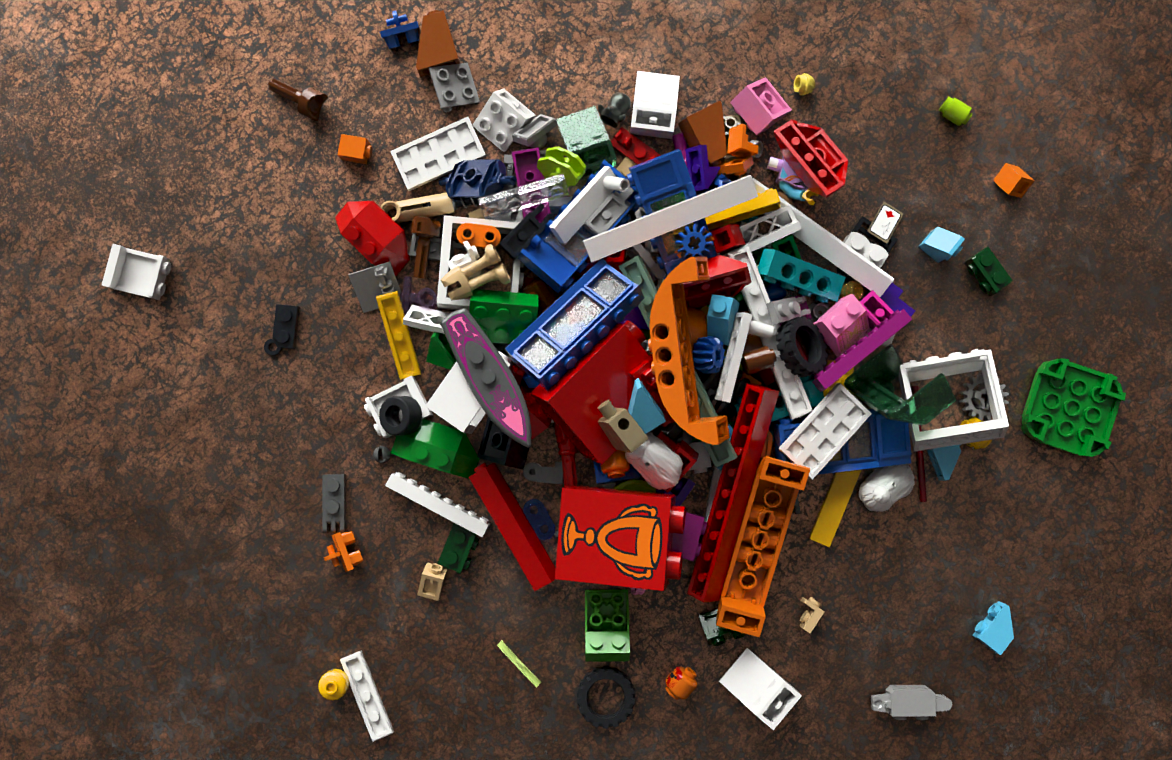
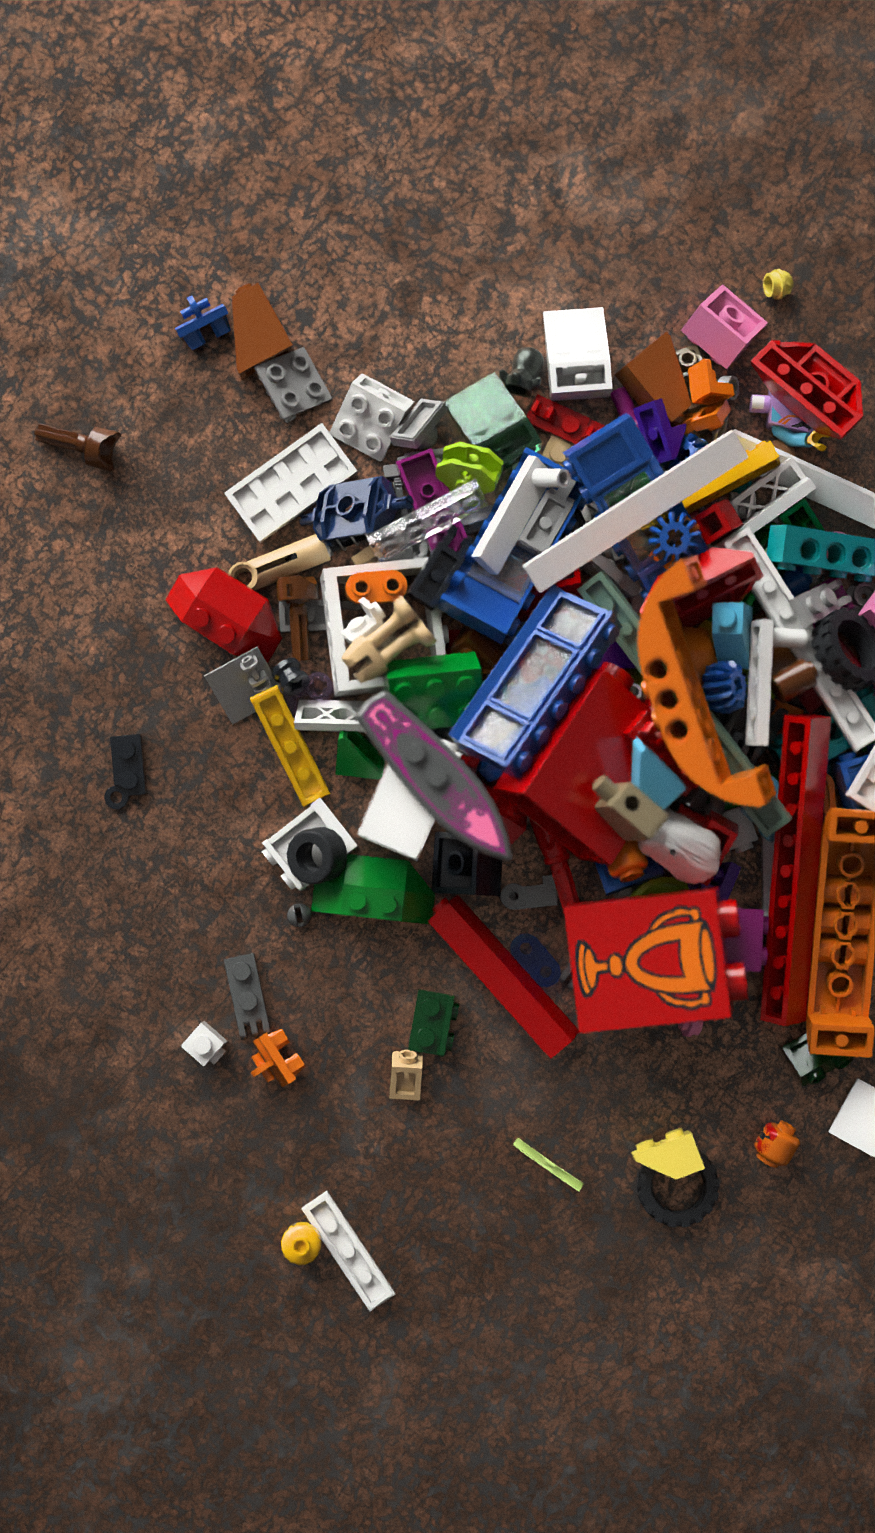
camera: 10 degrees left, 0 degrees up
orange brick [337,134,372,164] -> none
white piece [385,472,491,537] -> none
bright green slope [585,589,630,662] -> none
none -> white brick [181,1021,227,1066]
none -> black wheel [272,658,310,696]
none -> light yellow slope [631,1128,705,1179]

